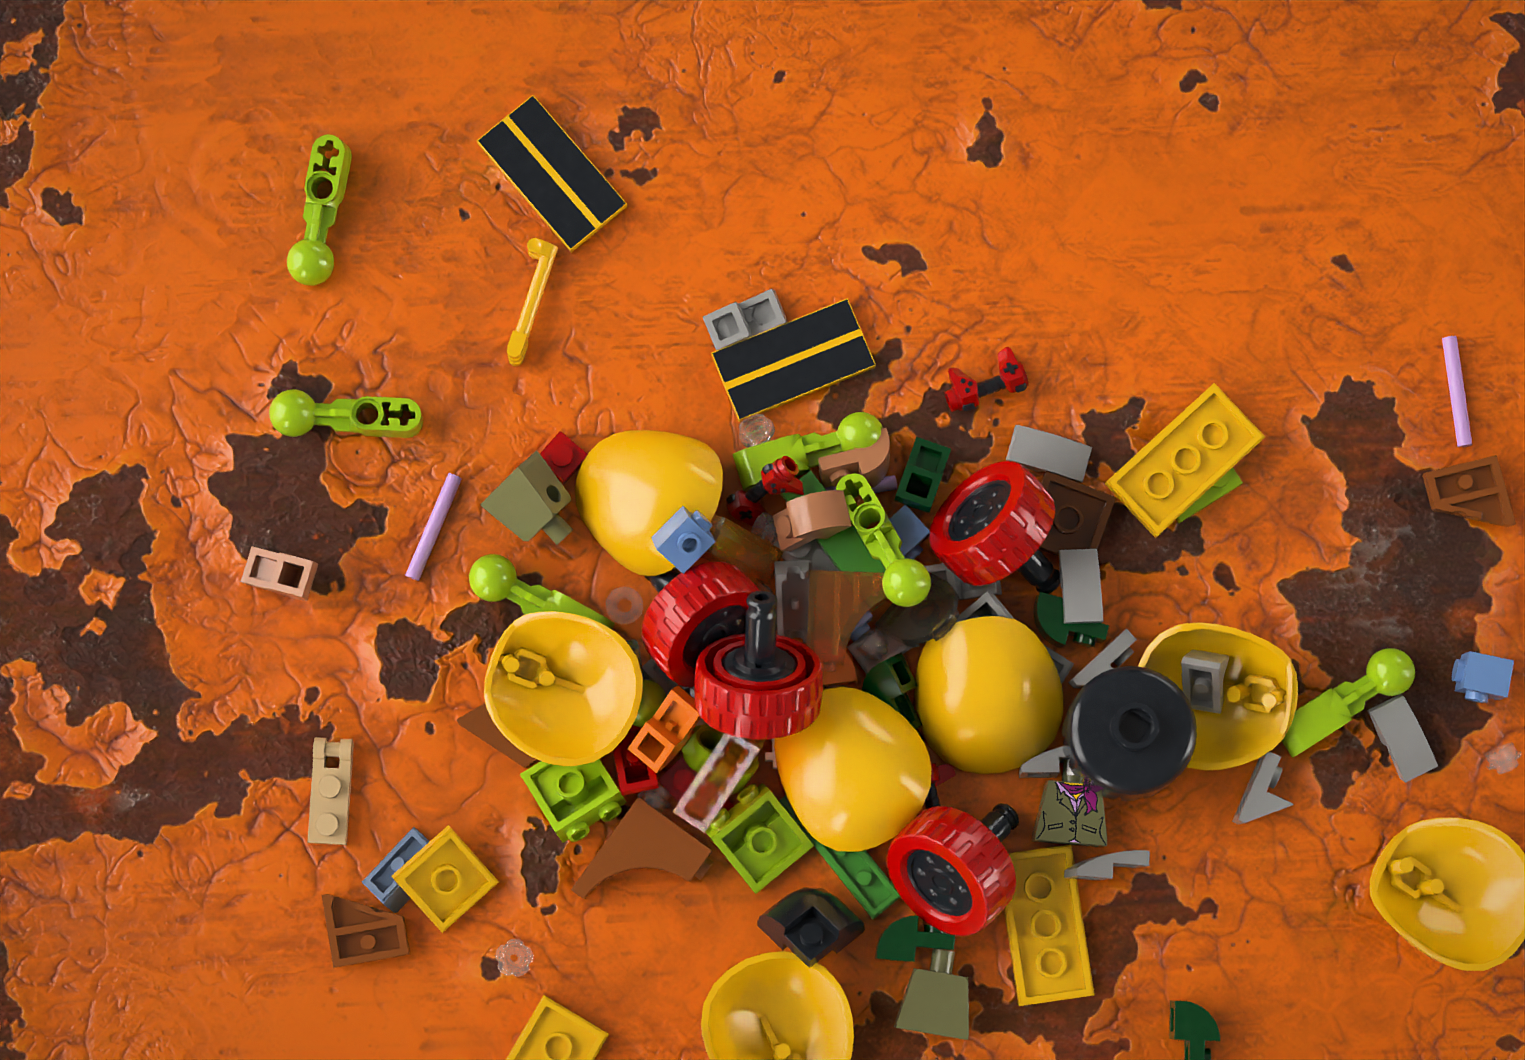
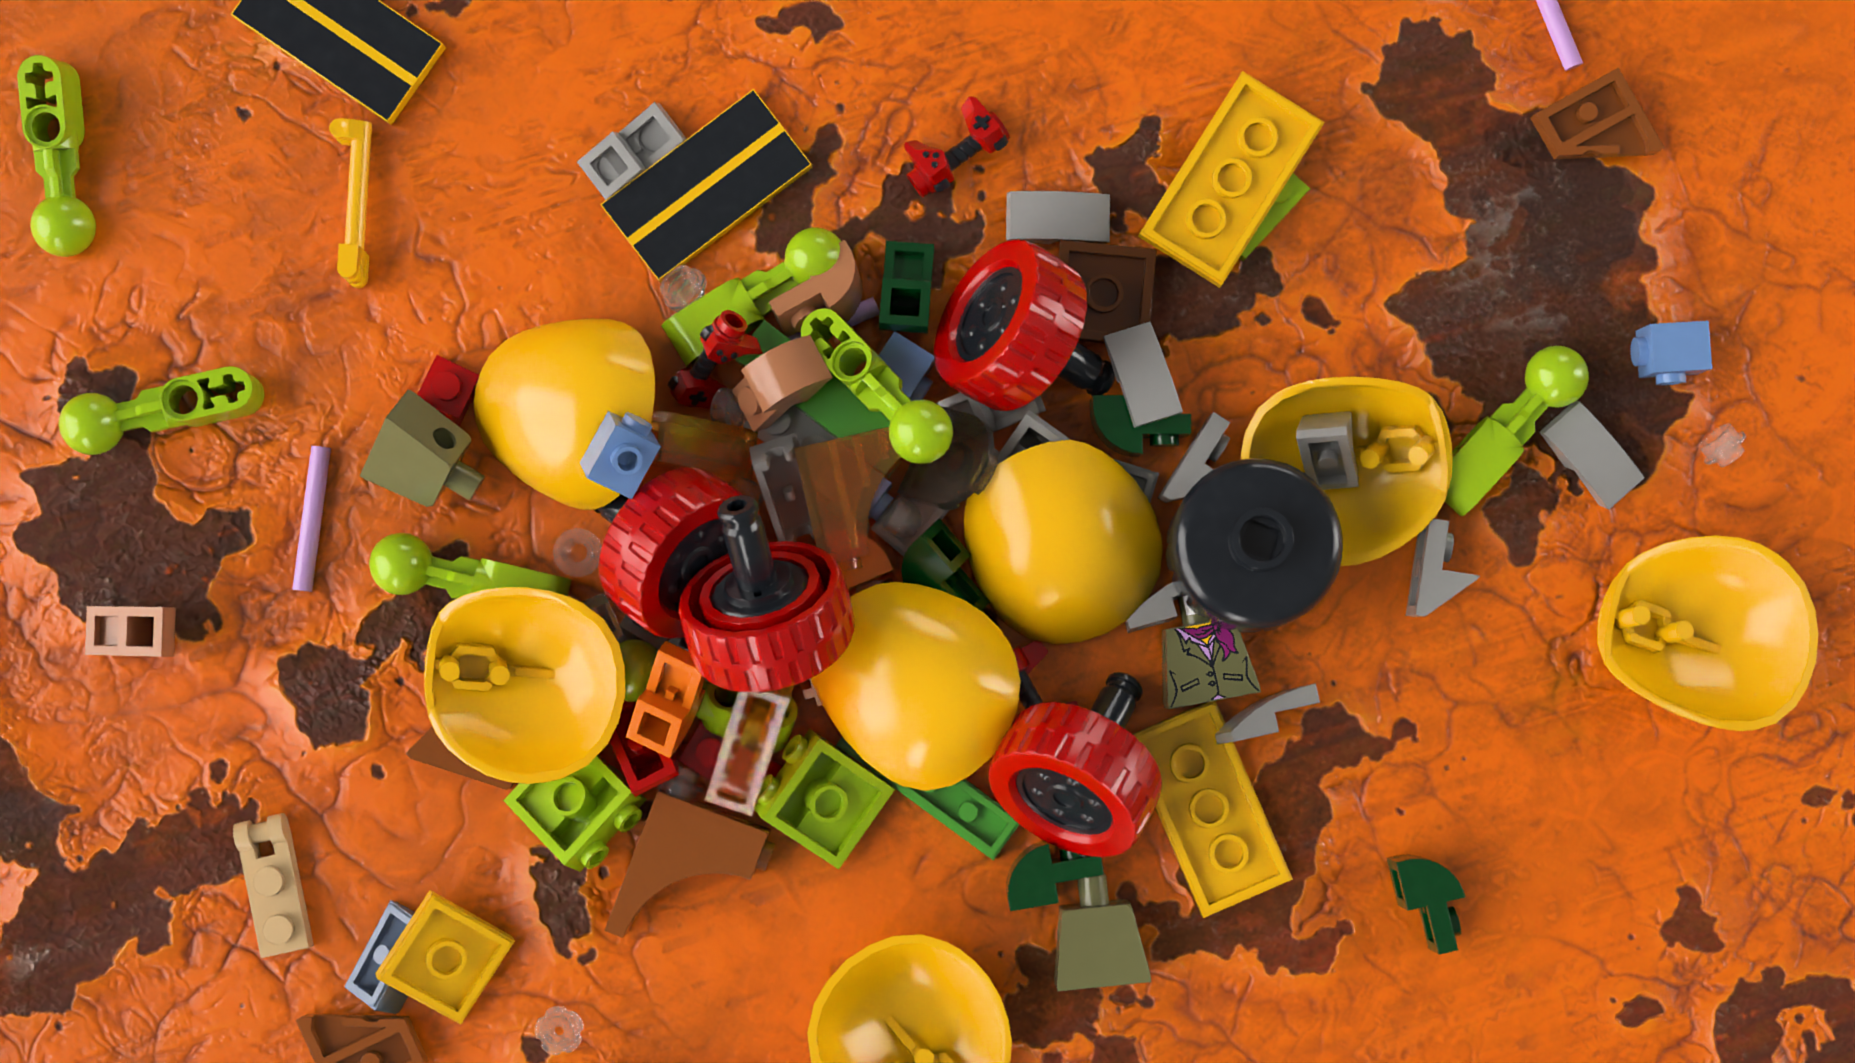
camera: 15 degrees left, 5 degrees up
black brick [757,887,865,968] -> none

